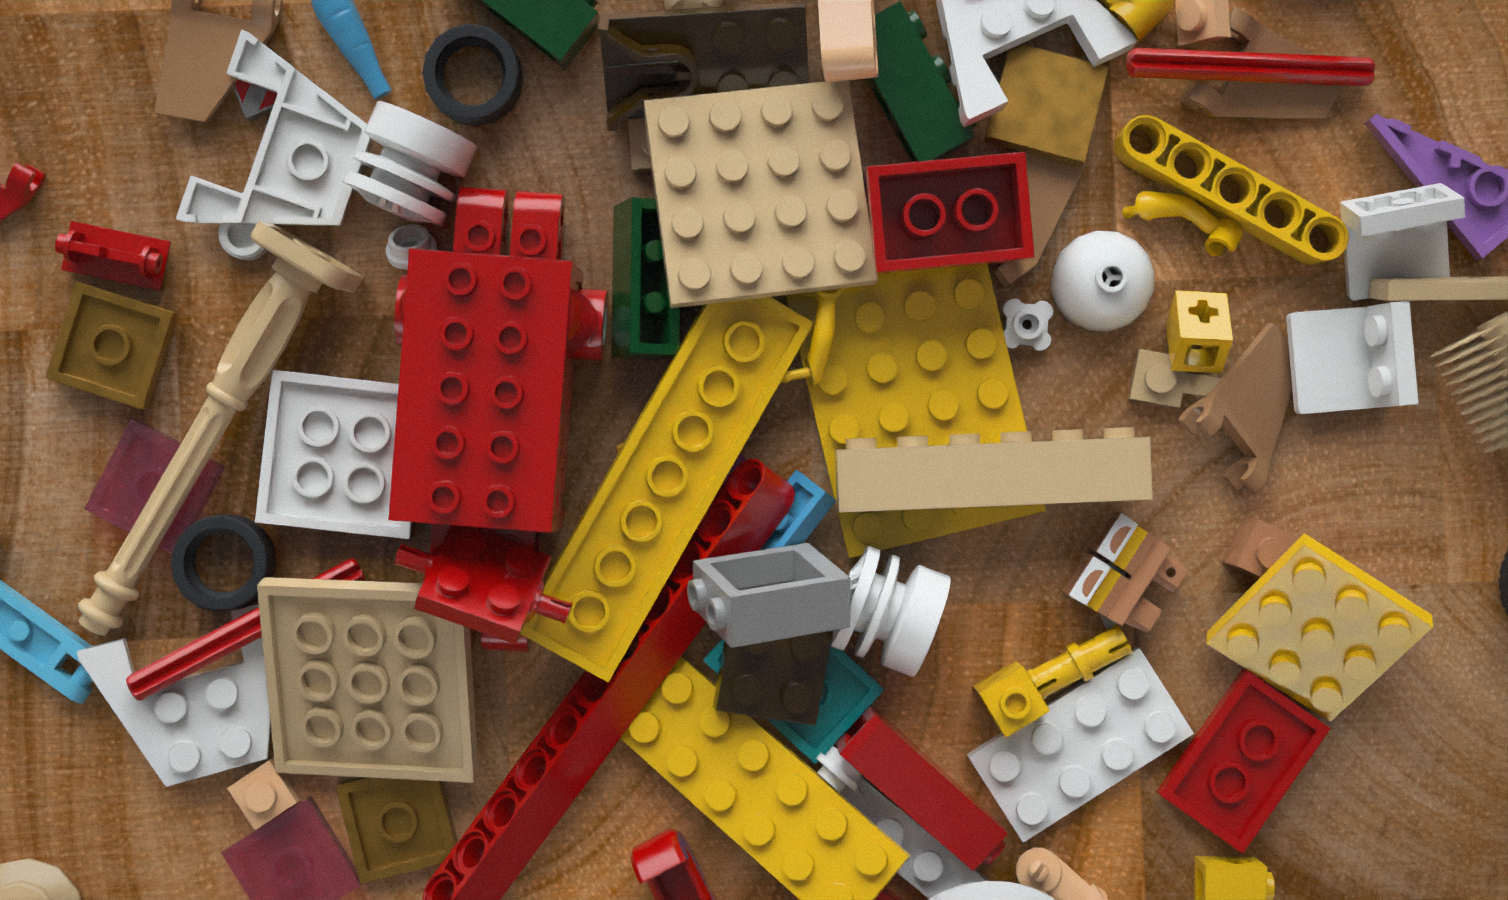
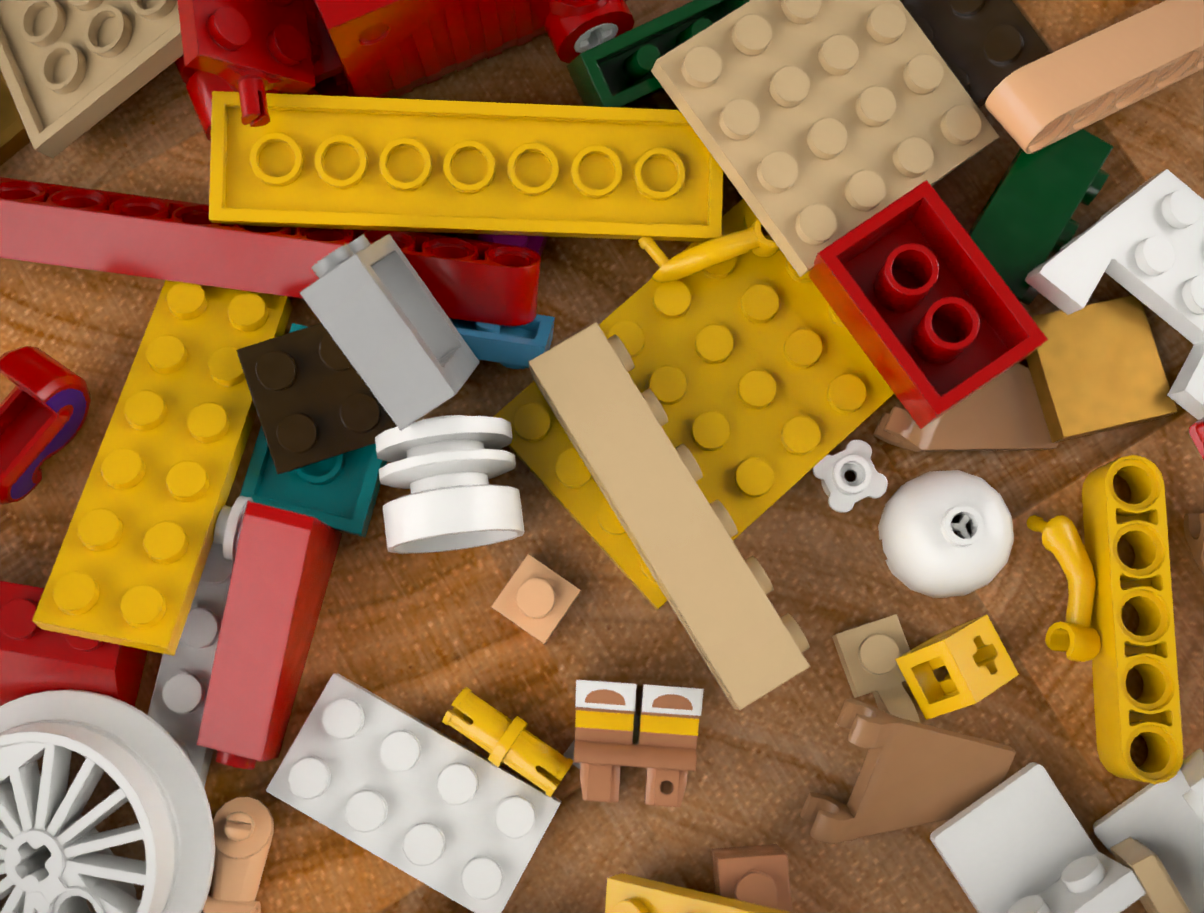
camera: 65 degrees right, 10 degrees down
yellow brick [973,661,1050,737] -> none
none -> light nougat plate [491,554,581,644]

